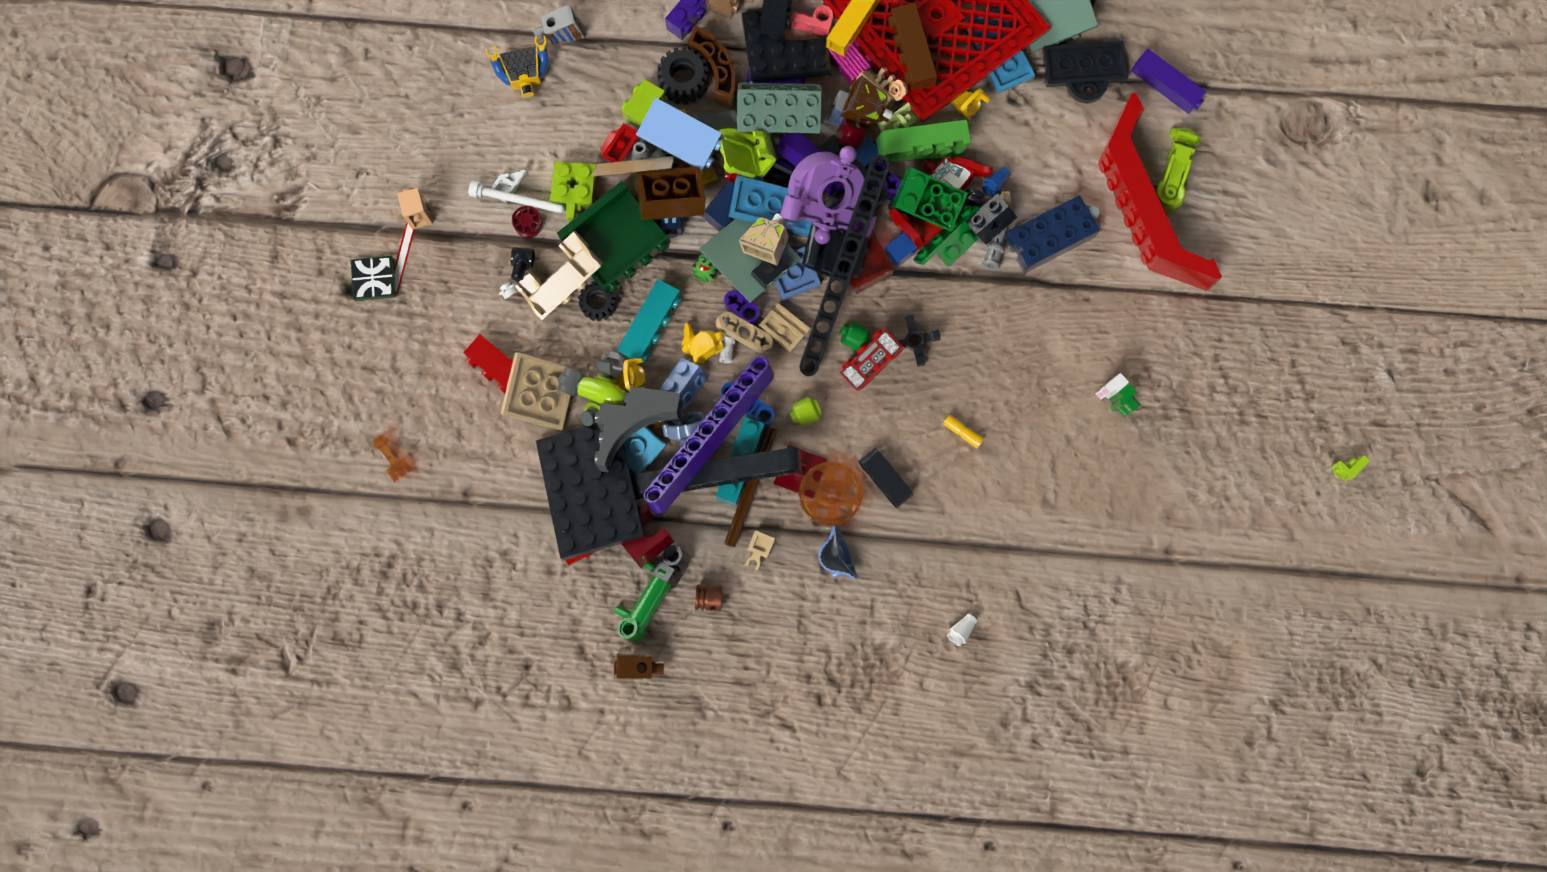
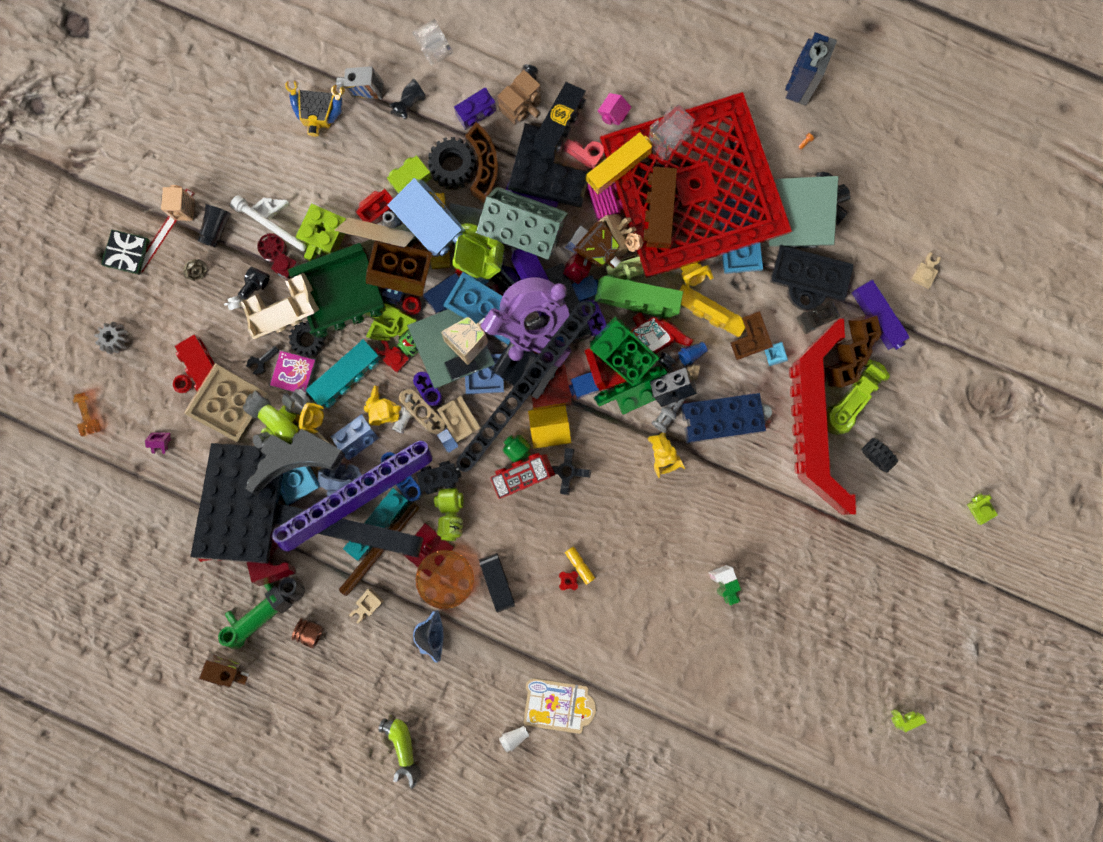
camera: 25 degrees right, 5 degrees up
none -> light grey gear [94,322,129,354]
none -> magenta tile [145,432,171,454]
none -> red plate [172,374,192,394]
none -> dark tan plate [183,259,207,281]
none -> black plant [198,204,232,248]
none -> black bar [246,345,280,375]
none -> tile [269,350,317,394]
none -> dark red brick [271,253,299,280]
none -> lime brick [366,301,417,341]
none -> red plate [375,340,410,373]
none -> piece [378,718,421,789]
none -> black animal [390,79,426,120]
none -> red plate [403,296,422,315]
none -> black brick [416,461,462,495]
none -> medium blue piece [437,429,458,453]
none -> lime head [437,513,463,541]
none -> sticker [524,679,596,734]
none -> yellow slope [528,405,571,449]
none -> red plate [559,571,578,591]
none -> yellow hair [648,432,685,478]
none -> yellow bracket [679,284,745,337]
none -> reddish brown plate [730,311,773,360]
none -> medium azure tile [764,342,788,366]
none -> clear smoke plate [796,300,841,334]
none -> reddish brown brick [825,315,881,388]
none -> black tyre [861,438,899,473]
none -> tan plate [911,252,941,289]
none -> lime bracket [967,494,998,525]

